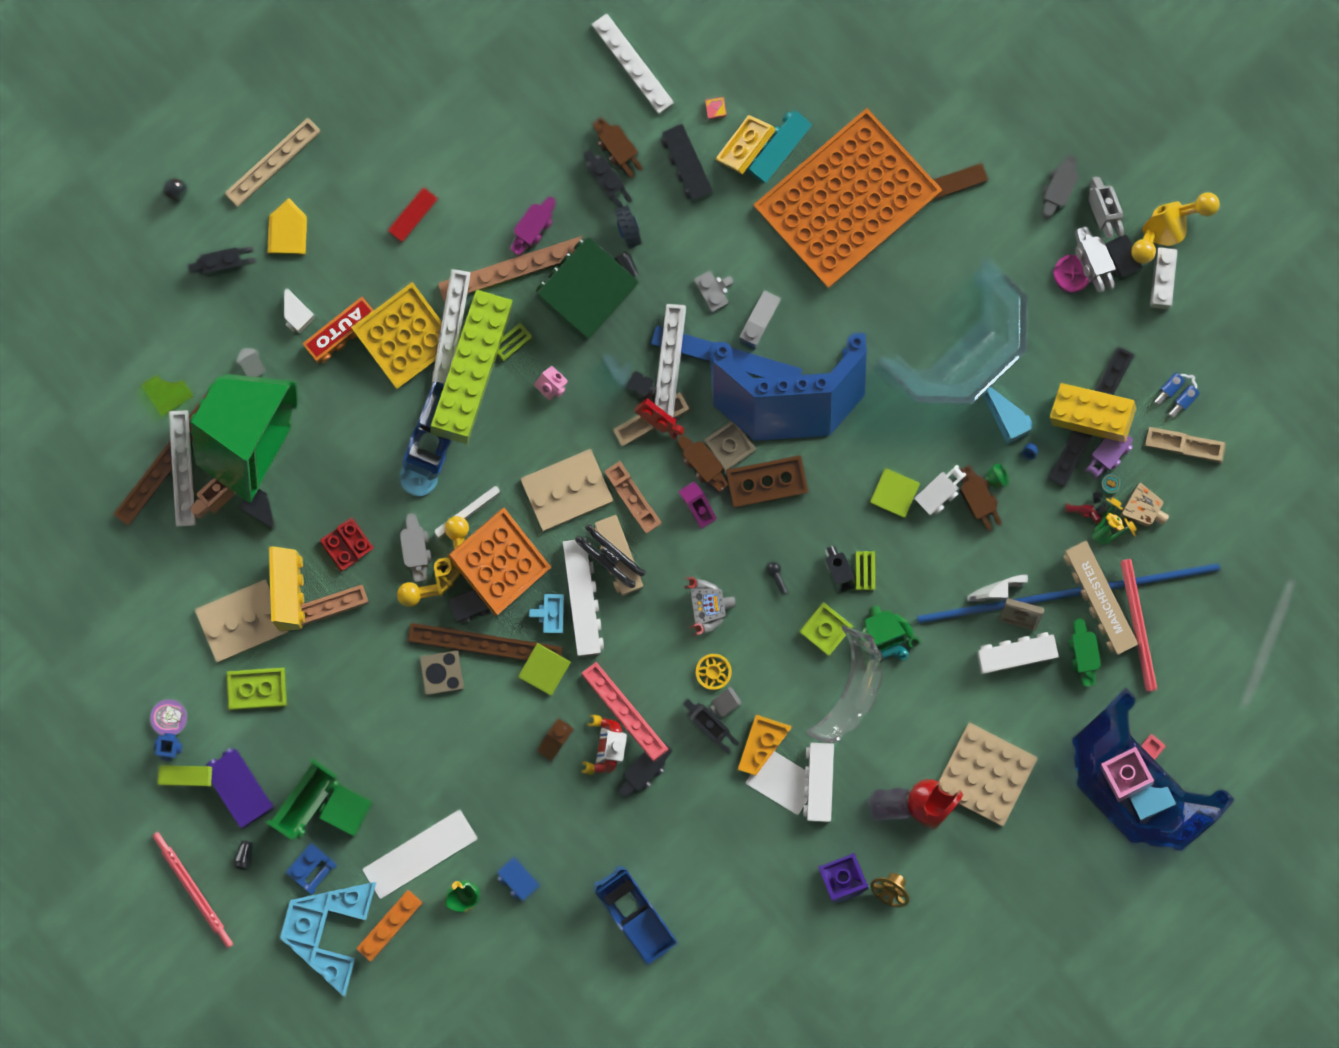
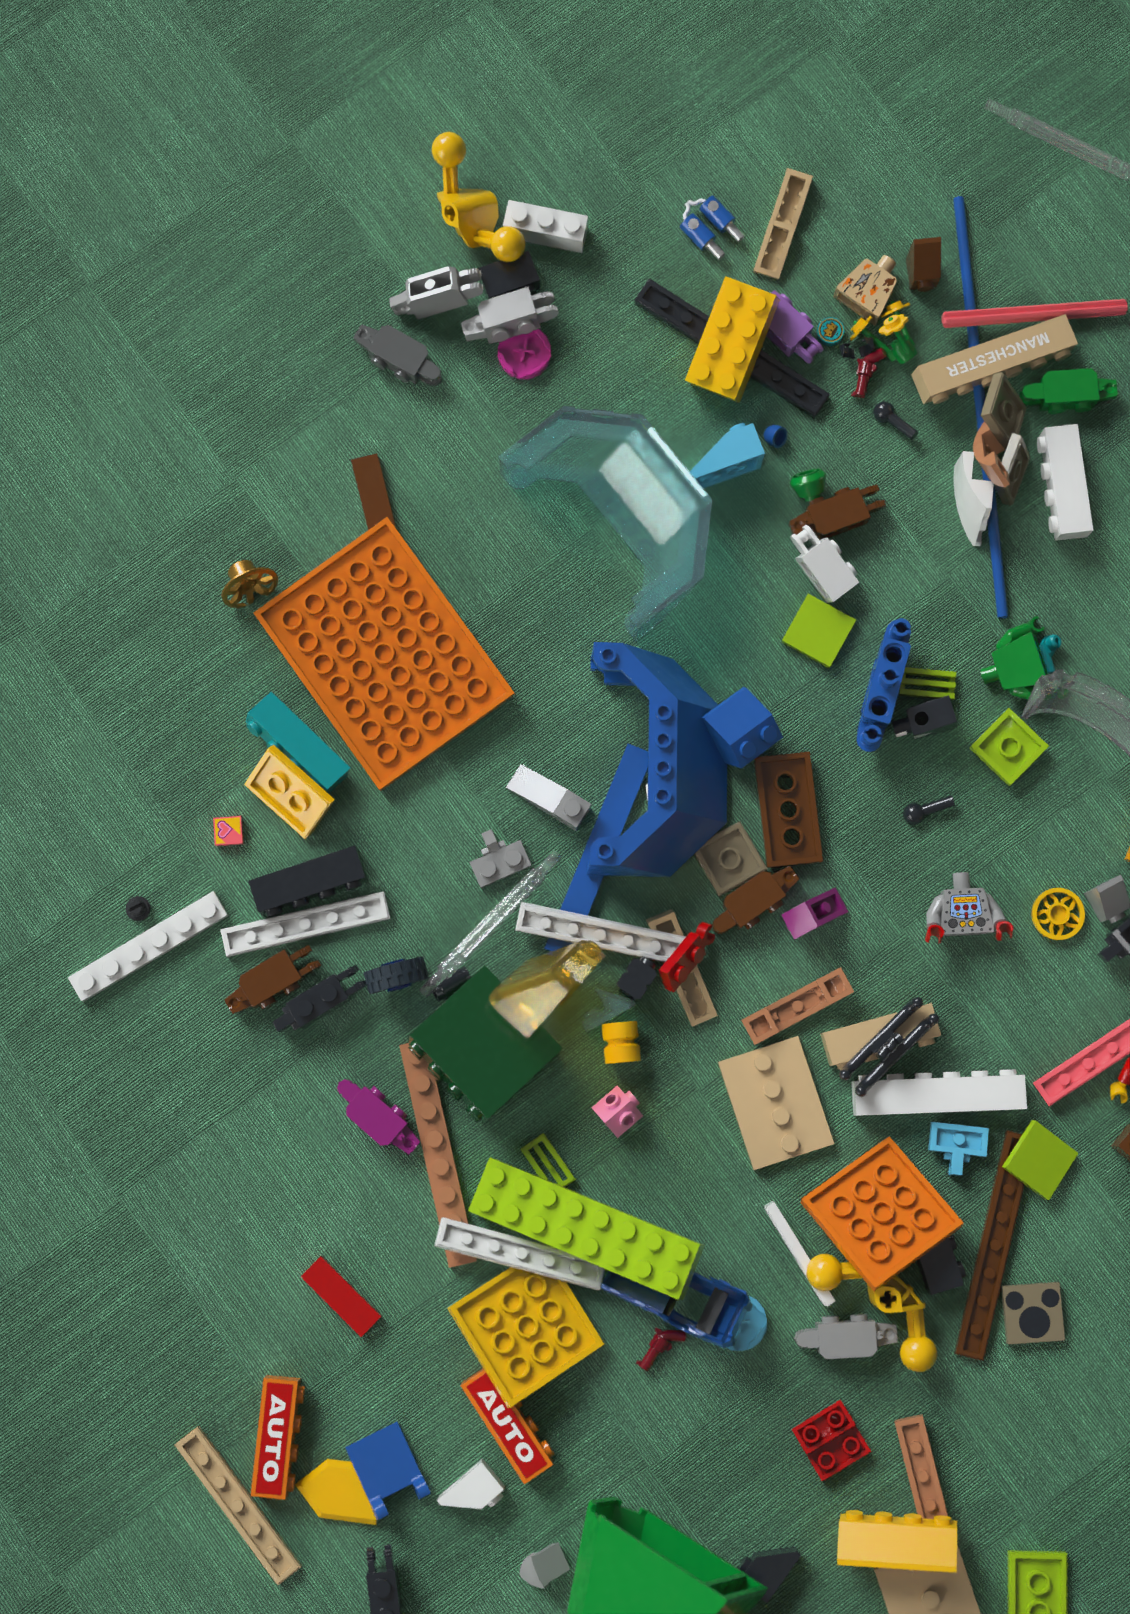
camera: 80 degrees left, 0 degrees up
none -> black piece [125,896,151,921]
none -> white tile [220,891,391,957]
none -> pearl gold wheel [221,560,278,608]
none -> brick [251,1375,305,1500]
none -> blue flag [345,1422,431,1520]
none -> clear axle [419,851,562,997]
none -> clear yellow windscreen [489,940,606,1038]
none -> yellow wheel [601,1021,641,1064]
none -> dark red piece [636,1327,686,1371]
none -> blue slope [701,687,783,768]
none -> blue piece [857,618,911,752]
none -> black bar [873,401,918,440]
none -> reddish brown slope [906,237,941,292]
none -> nougat slope [973,421,1010,487]
none -> dark tan tile [981,372,1026,451]

